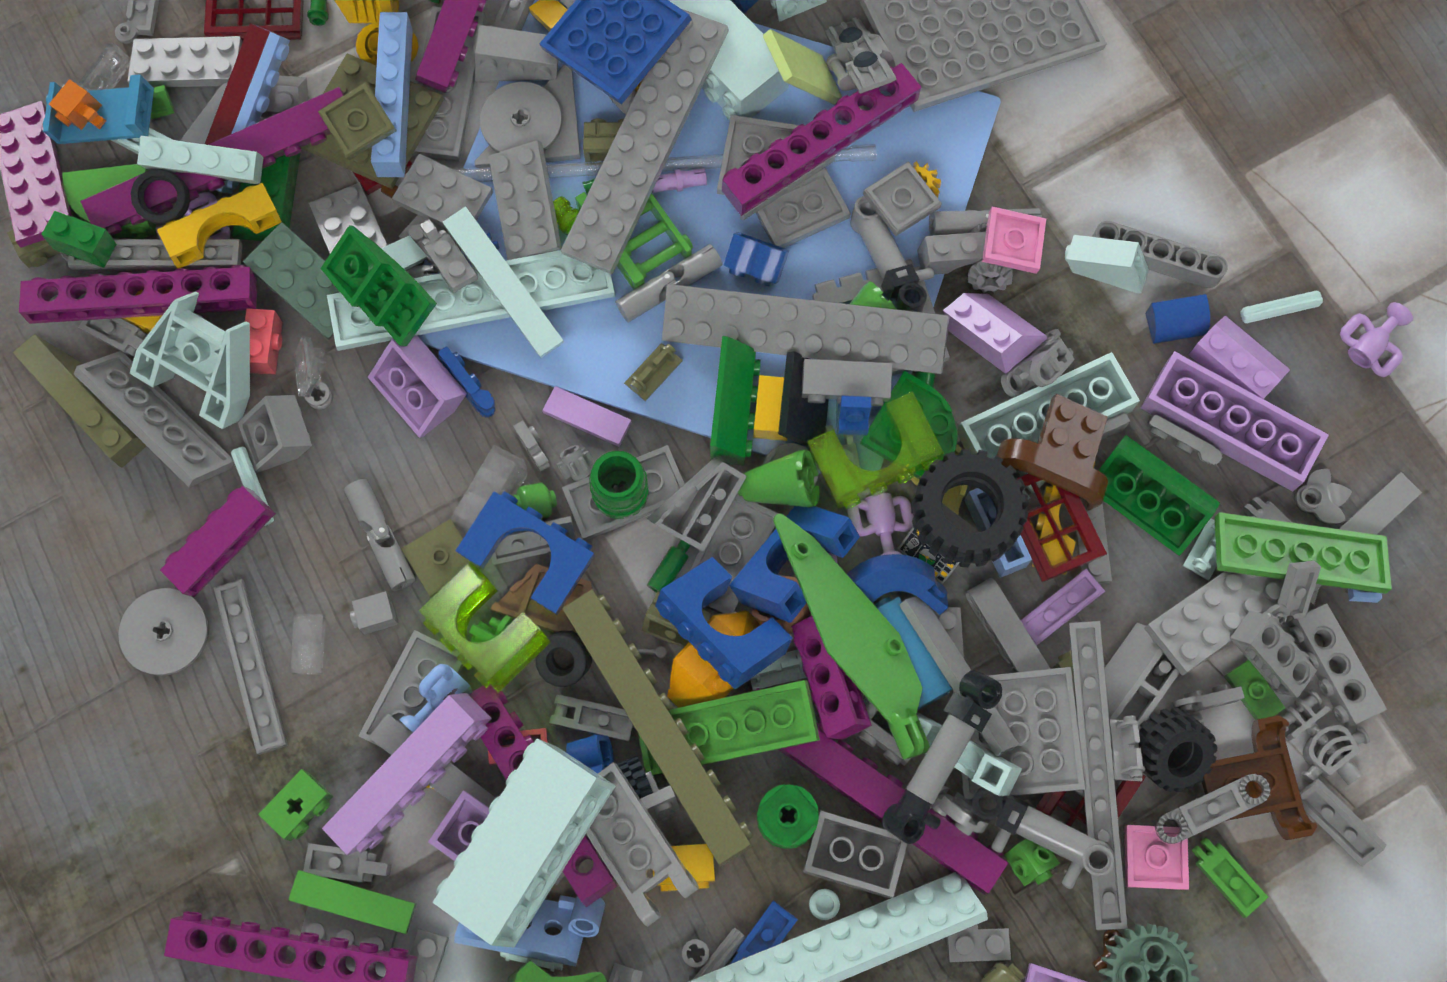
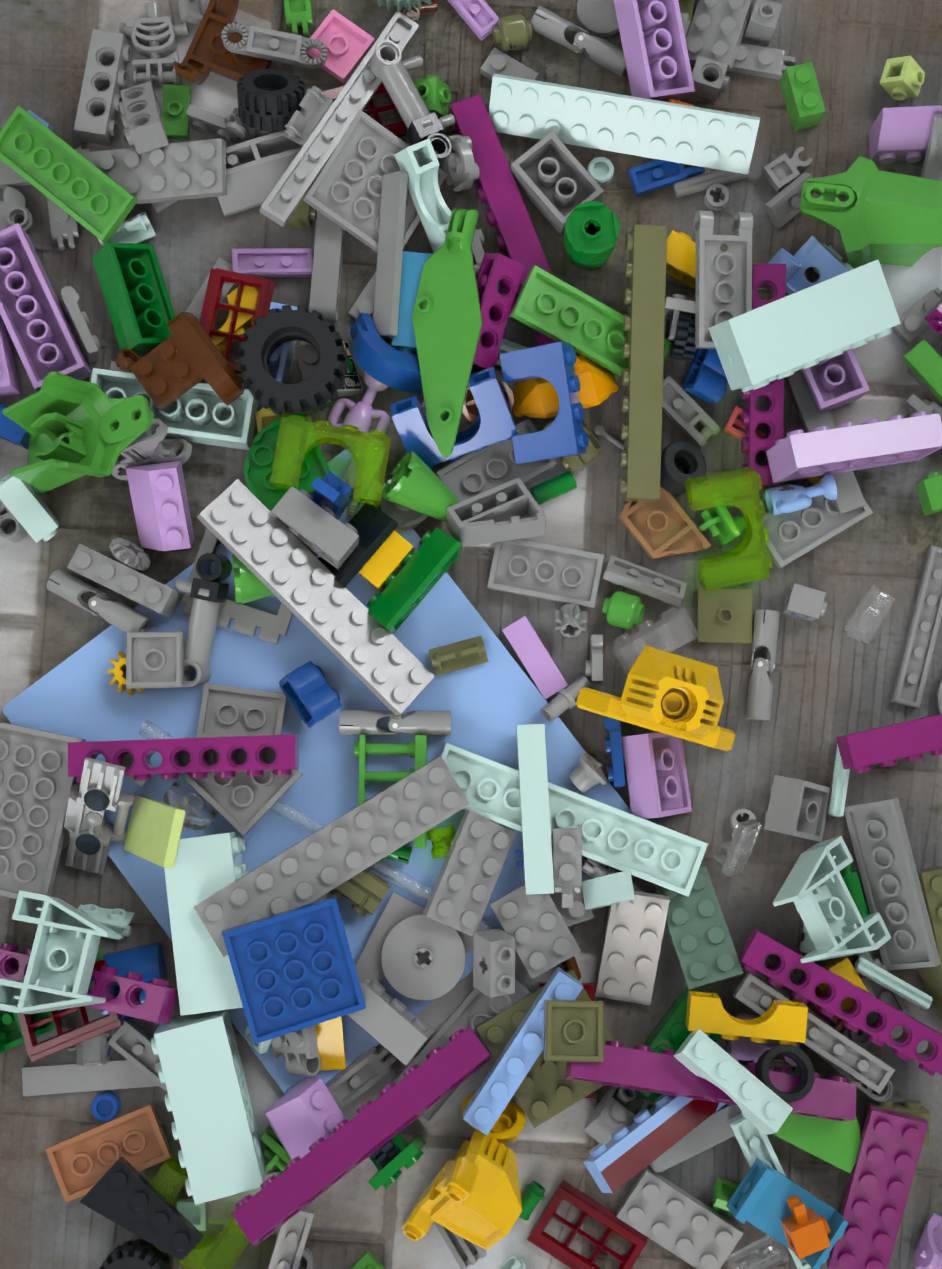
camera: 145 degrees left, 10 degrees up
green brick [41,211,117,268] -> none
coral brick [245,309,283,375] -> none
green slope [320,225,437,346] -> none
blue arch [455,491,595,615] -> none
green piece [589,451,649,519] -> none
lavender pin [652,168,707,193] -> none
piece [882,670,1003,844] -> none
bright pink plate [982,207,1046,274] -> none
light grey hinge [1266,561,1321,626] -> none
none -> bright green piece [2,371,154,494]
none -> reddish brown hinge [116,348,140,373]
none -> clear tile [163,779,218,833]
none -> light grey brick [473,928,515,998]
none -> light grey pin [541,675,592,723]
none -> light grey piece [569,753,608,793]
none -> yellow helmet [576,645,736,752]
none -> green cylinder [840,864,869,917]
none -> light aqua axle [854,957,933,1010]

